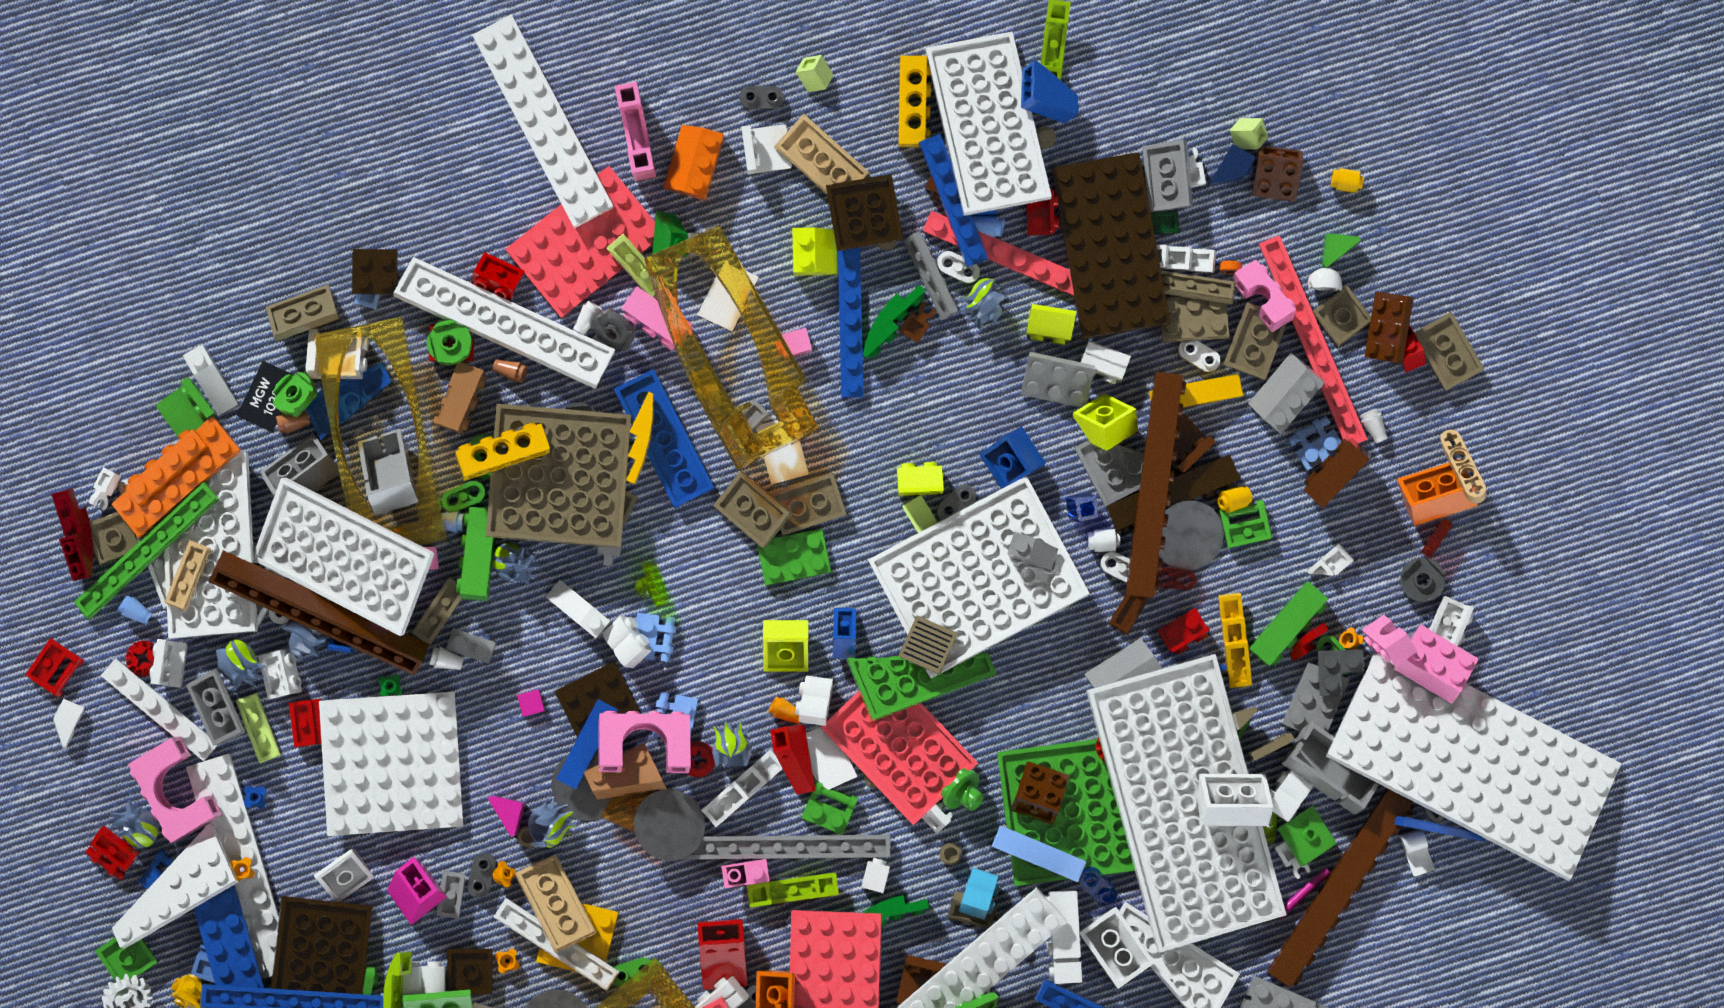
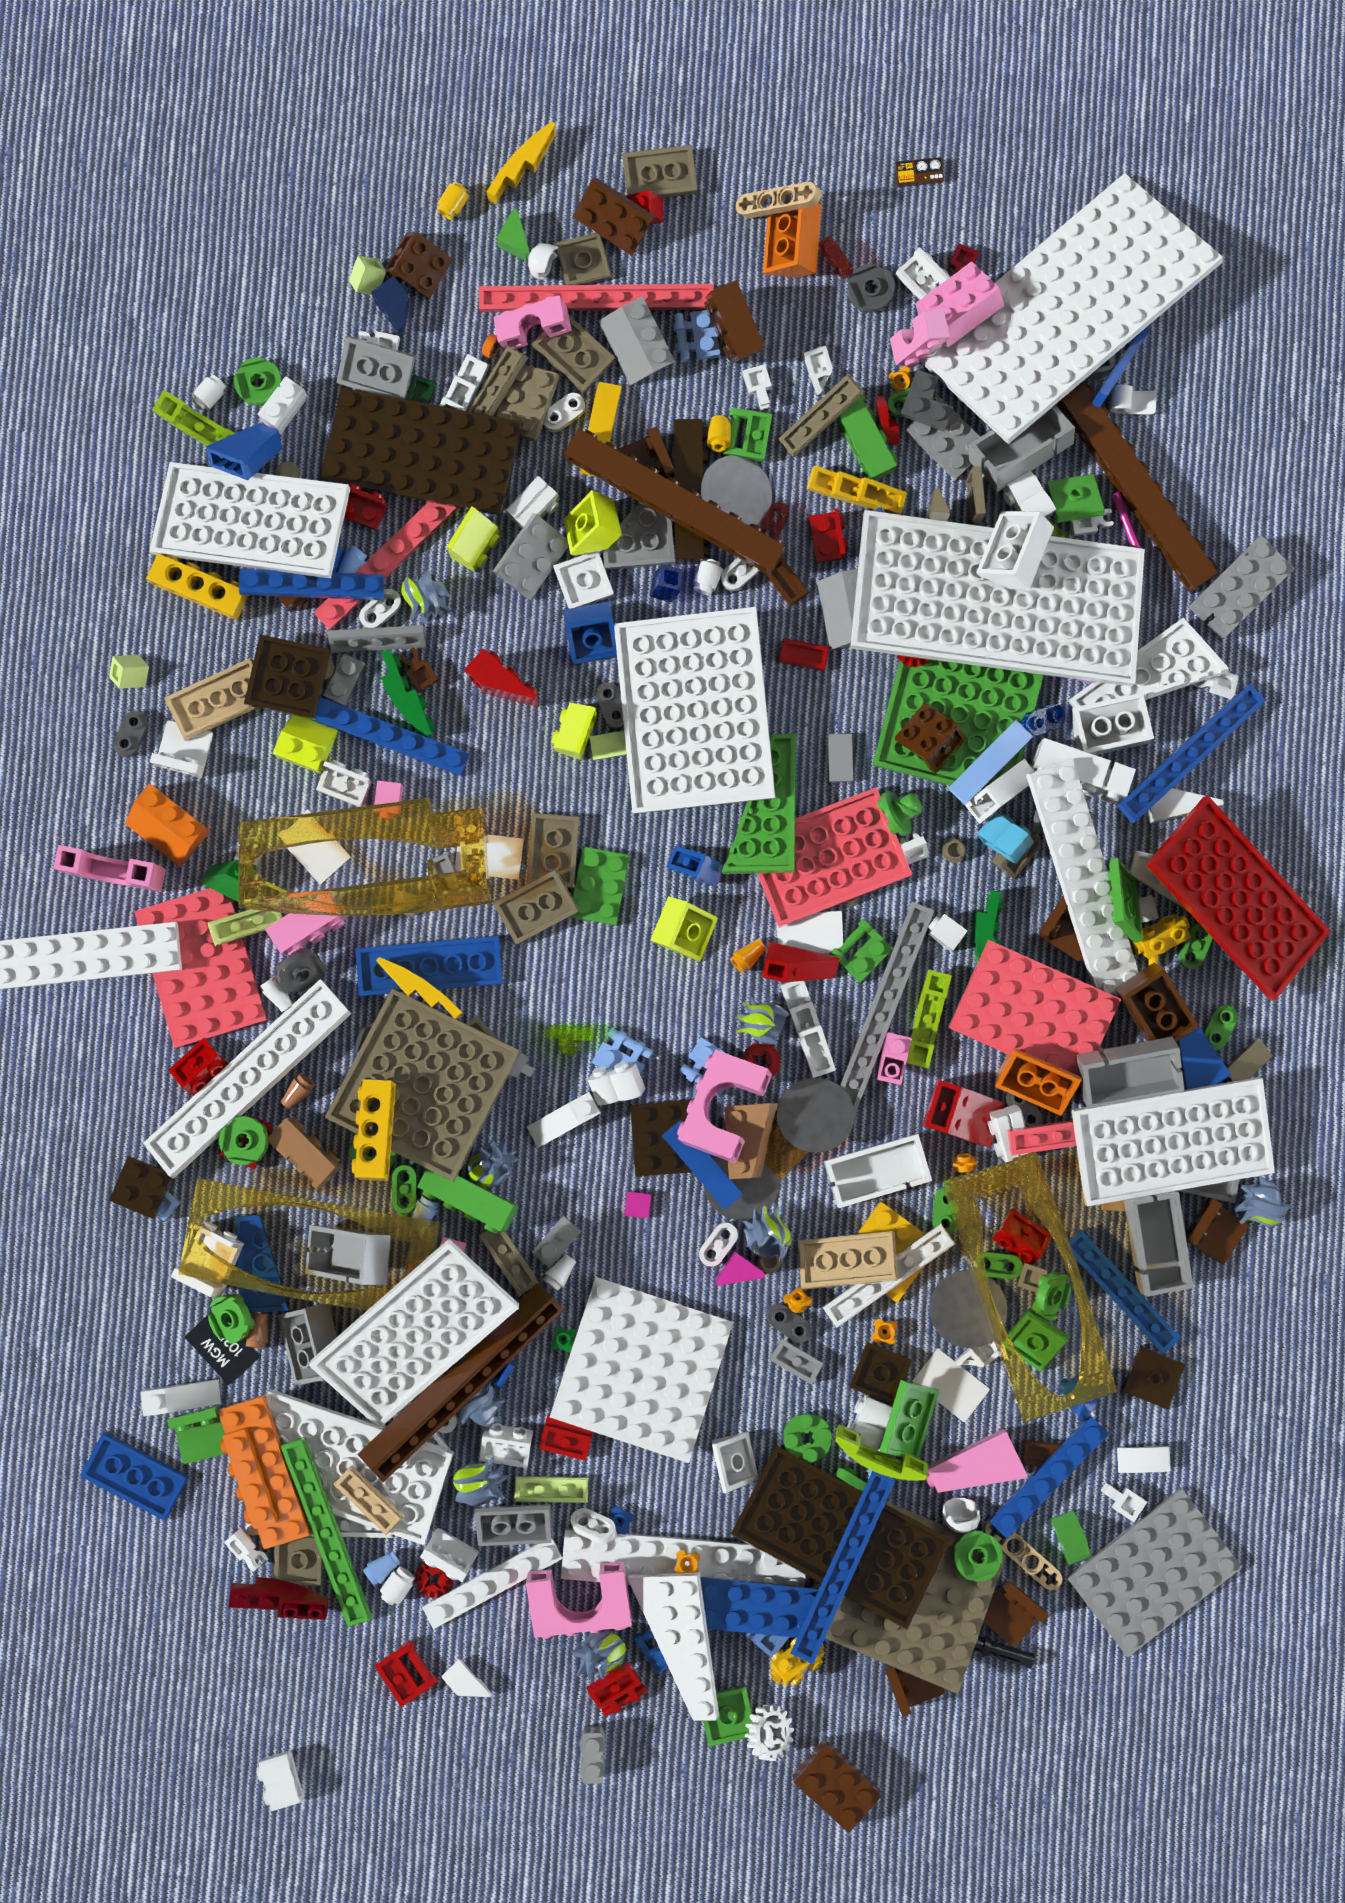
camera: 65 degrees left, 0 degrees up
dark tan plate [266,284,339,342] -> none
dark pink slope [387,857,447,925] -> none
white brick [795,676,833,726] -> none
dark tan tile [898,615,958,675] -> none
light grey slope [1007,532,1059,571] -> none
white cone [1361,408,1388,443] -> none
none -> blue tile [80,1431,190,1521]
none -> white brick [191,375,226,410]
none -> bright green plate [234,357,282,406]
none -> white brick [258,376,308,435]
none -> white bracket [316,760,372,808]
none -> light grey plate [323,653,366,707]
none -> white brick [380,1566,415,1605]
none -> red slope [464,648,539,707]
none -> yellow slope [487,121,557,205]
none -> white plate [553,551,614,609]
none -> white plate [571,1508,616,1544]
none -> light grey brick [580,1726,606,1784]
none -> white plate [699,1222,738,1267]
none -> white plate [742,364,772,410]
none -> dark tan tile [778,374,865,457]
none -> red tile [778,638,829,672]
none -> bright green plate [783,1413,832,1463]
none -> white piece [824,1134,932,1208]
none -> light grey tile [828,734,853,783]
none -> tile [895,157,944,187]
none -> dark red plate [949,243,980,276]
none -> light orange plate [951,1153,977,1172]
none -> white slope [965,759,1034,824]

